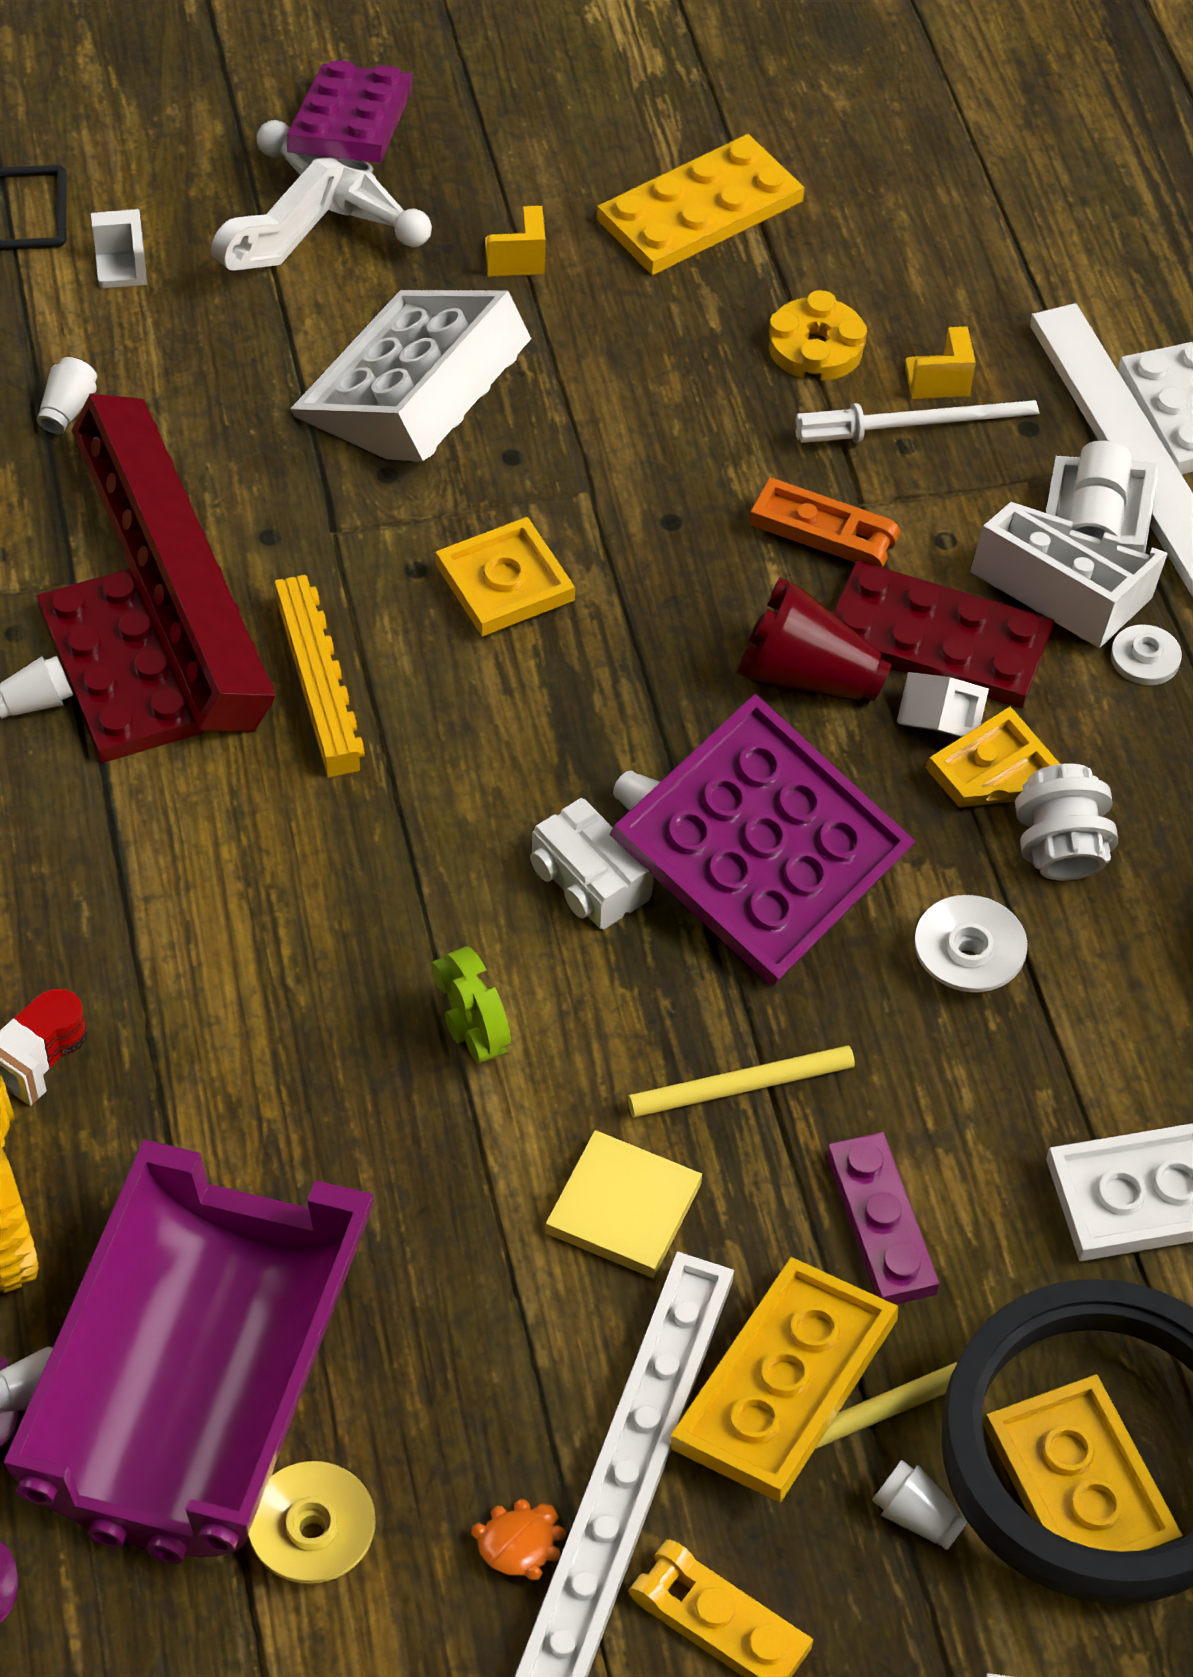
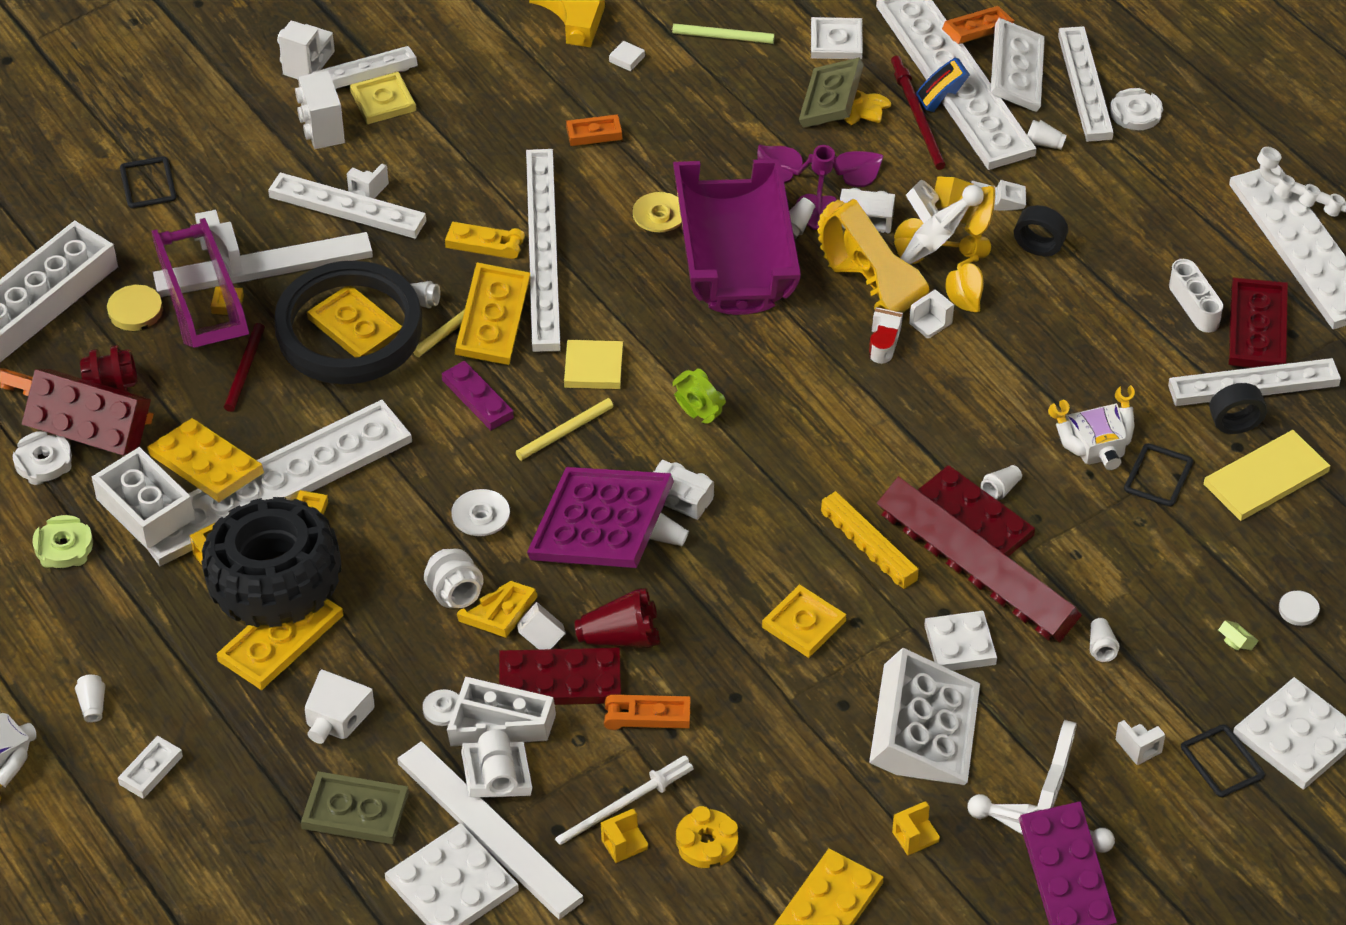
camera: 160 degrees right, 5 degrees down
orange piece [471,1499,566,1580] -> none
none -> white plate [924,611,997,671]

